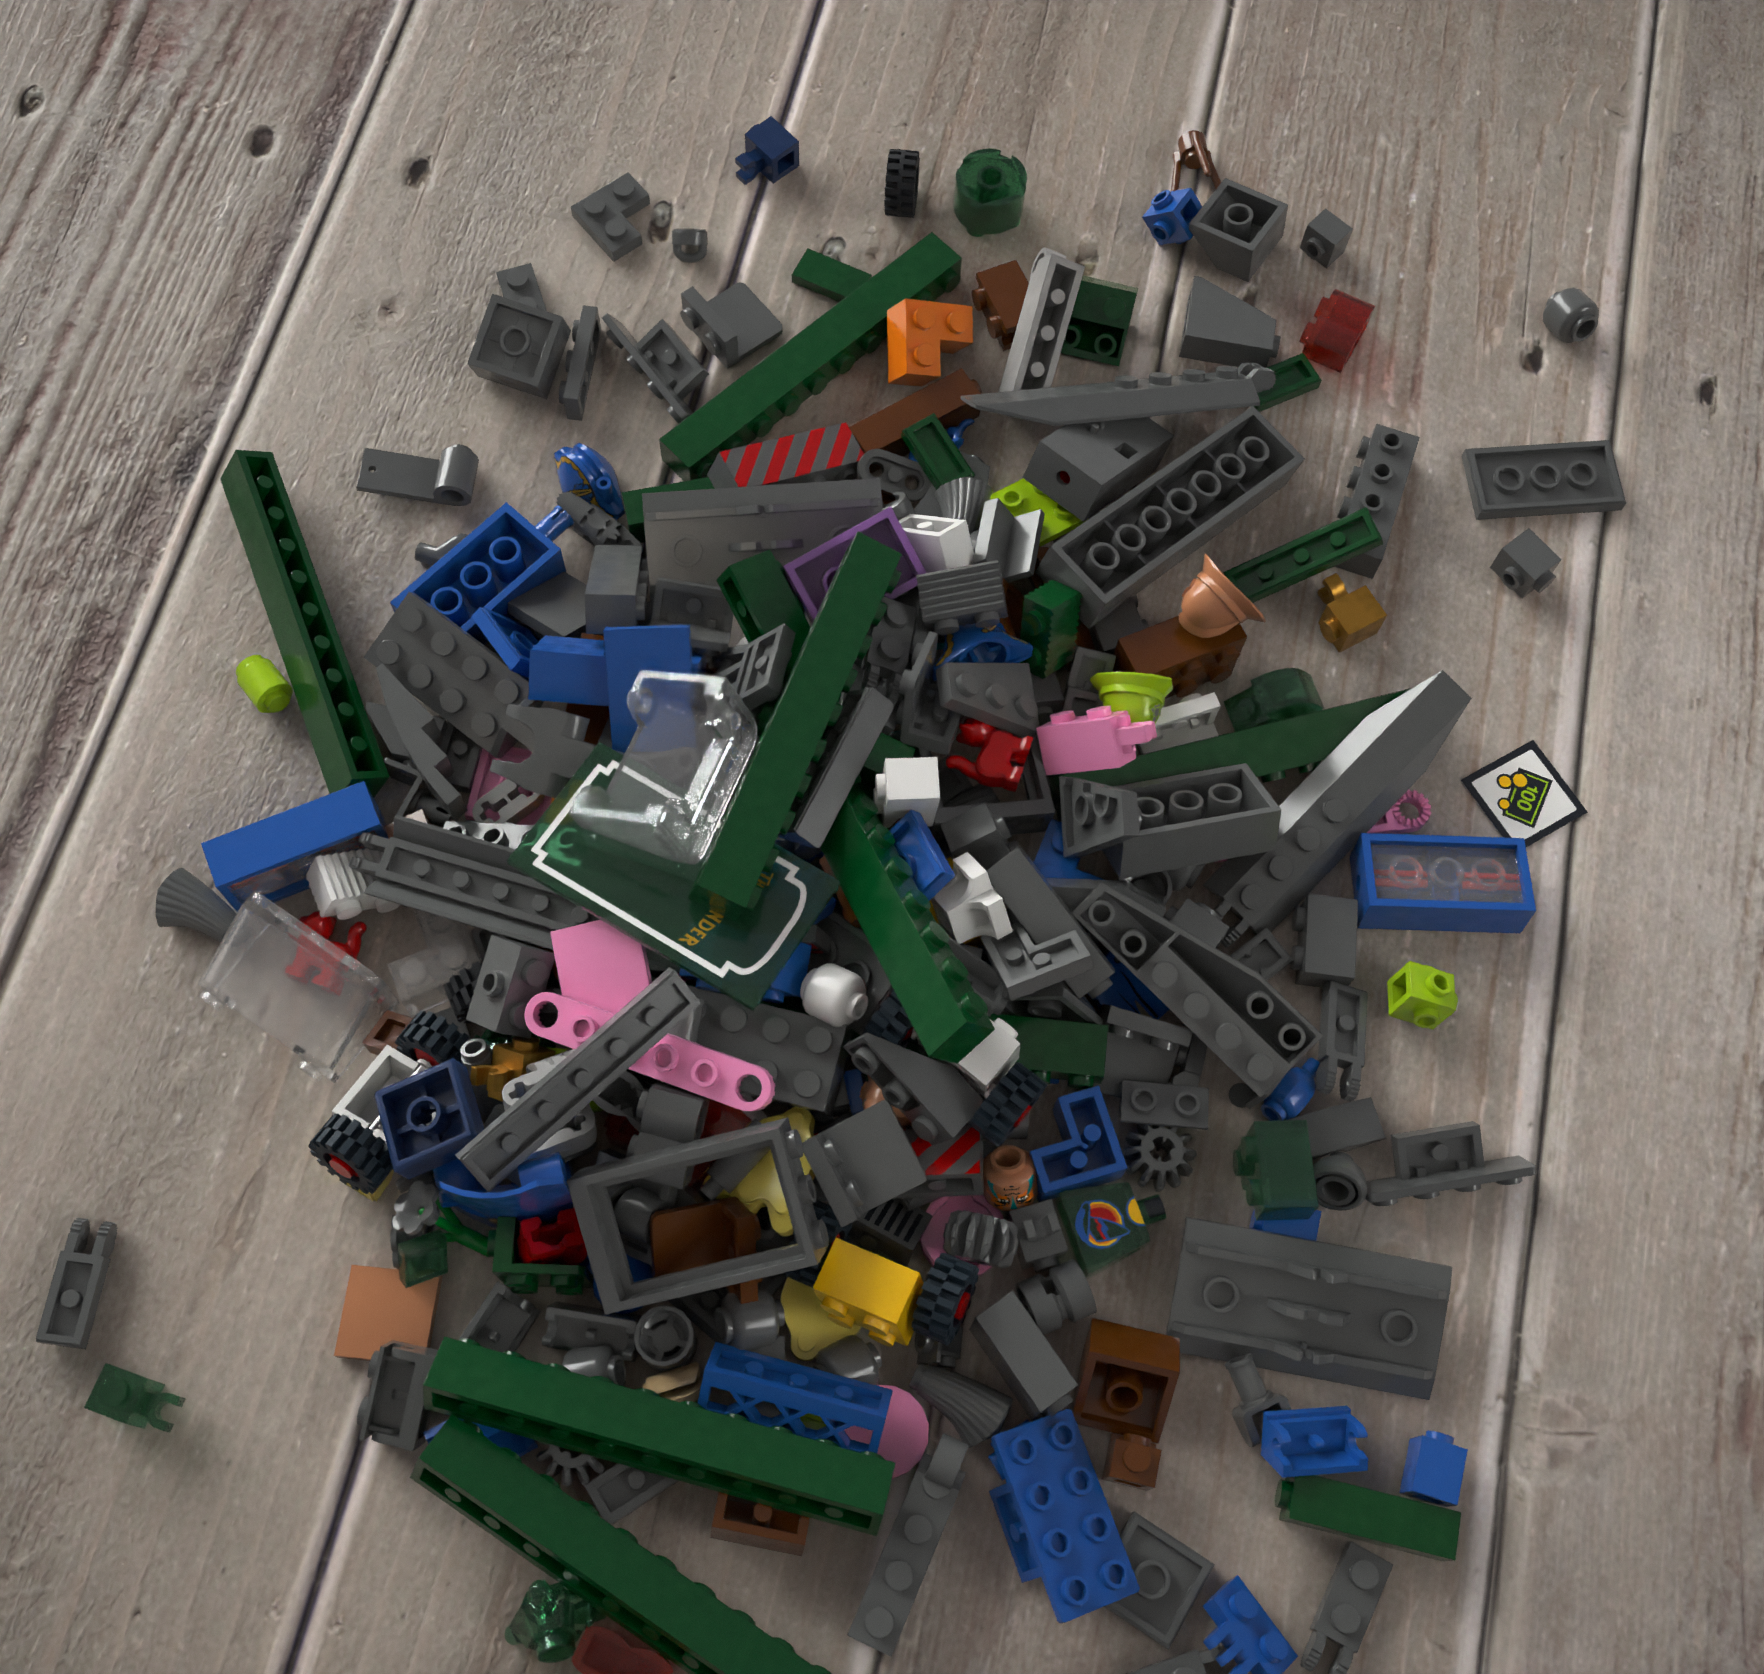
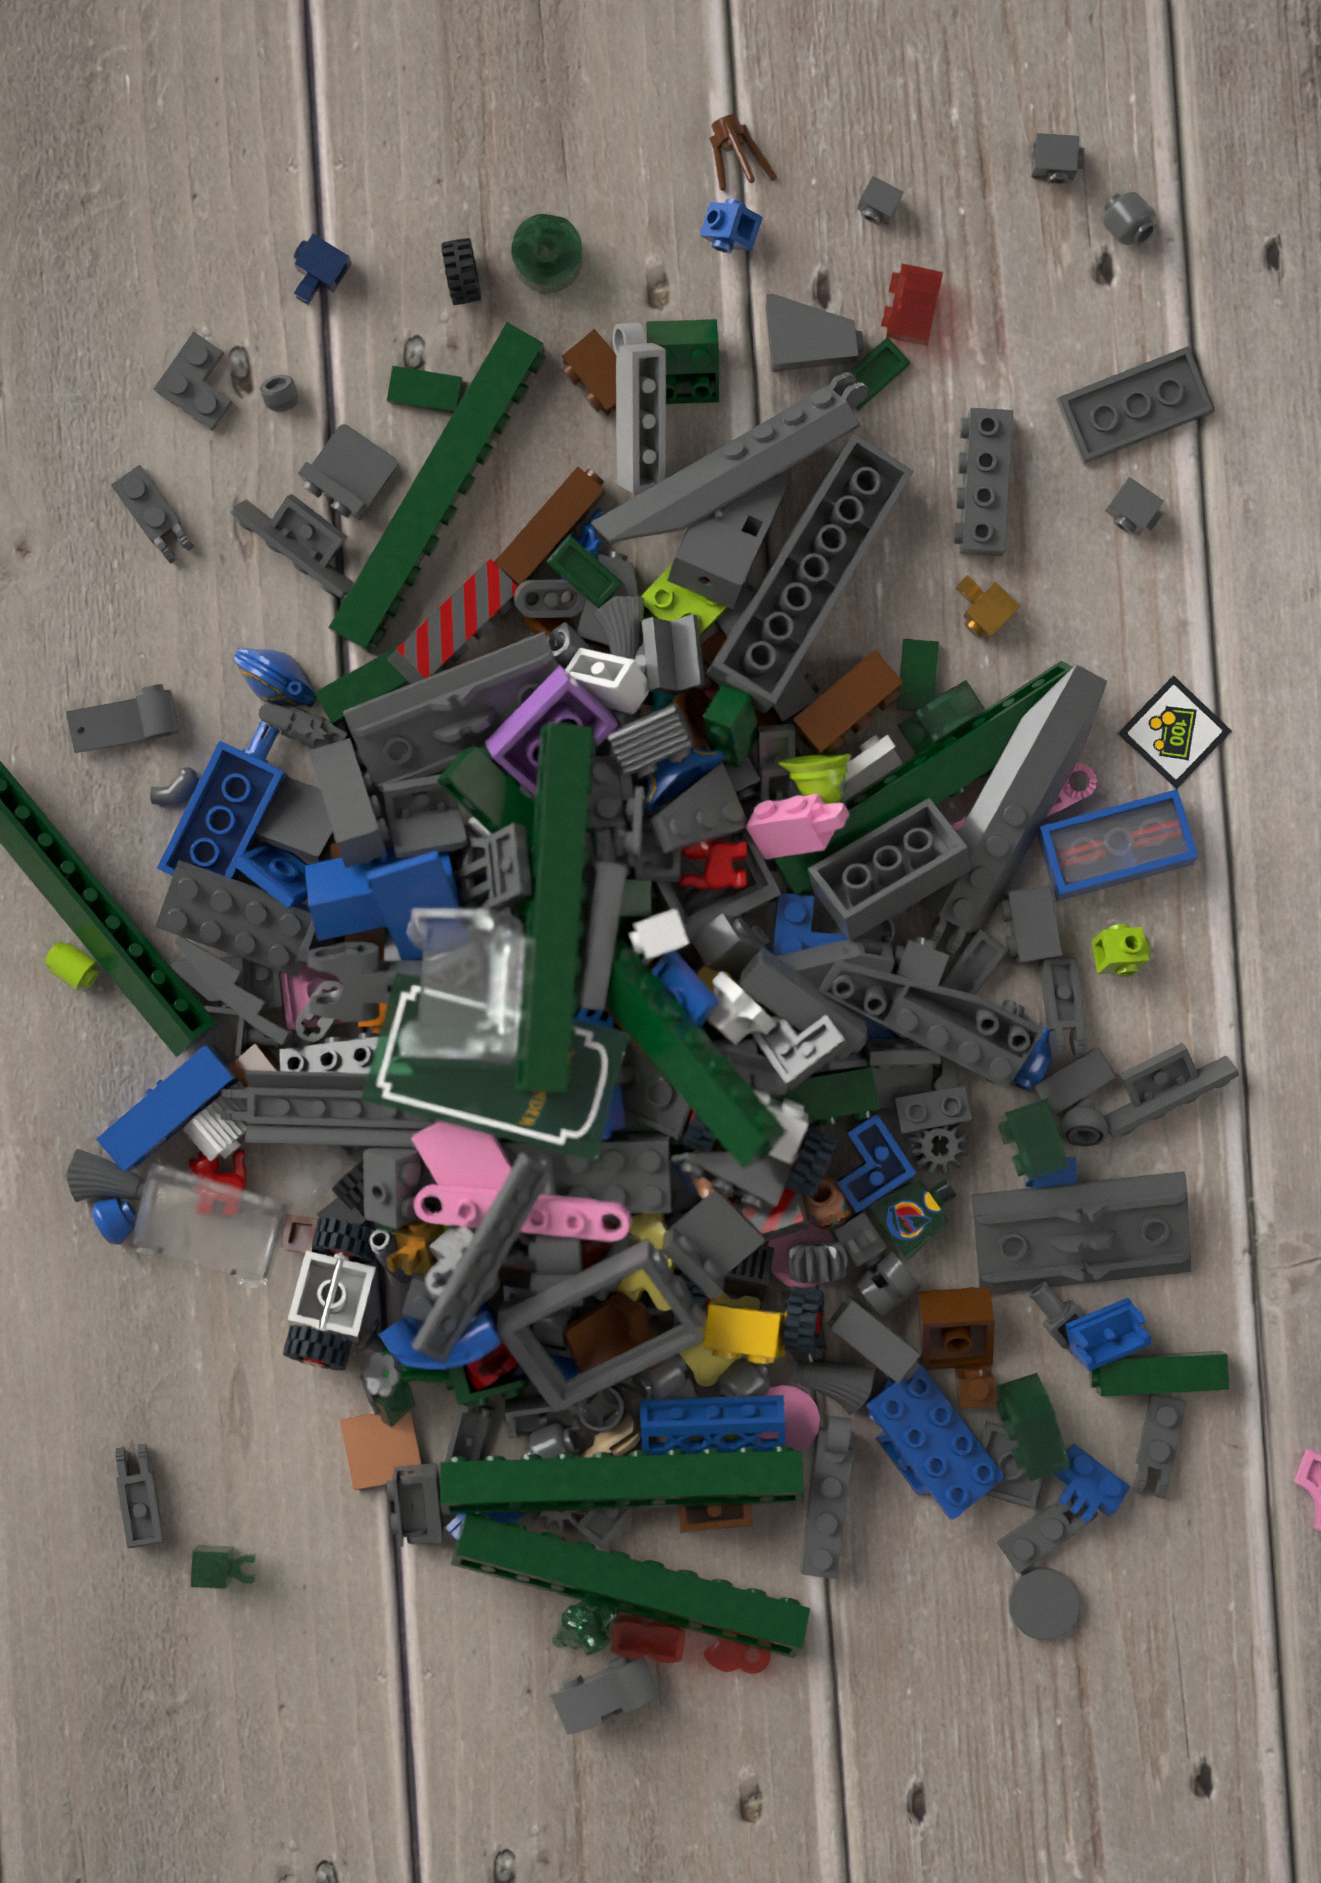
camera: 15 degrees left, 20 degrees up
dark blue brick [374,1058,484,1179] -> none
dark grey container [467,293,571,399] -> none
dark grey plate [559,305,601,421] -> none
white head [800,963,868,1027] -> none
orange brick [887,298,973,387] -> none
dark grey wing [1059,776,1142,858] -> none
nougat piece [1178,554,1266,638] -> none
dark grey slope [1189,178,1288,282] -> none
dark green tile [1223,507,1383,603] -> none
blue brick [1399,1430,1468,1507] -> none
none -> blue cone [92,1198,138,1245]
none -> dark green tile [897,639,939,713]
none -> clear green brick [996,1373,1071,1481]
none -> dark grey brick [1031,133,1085,184]

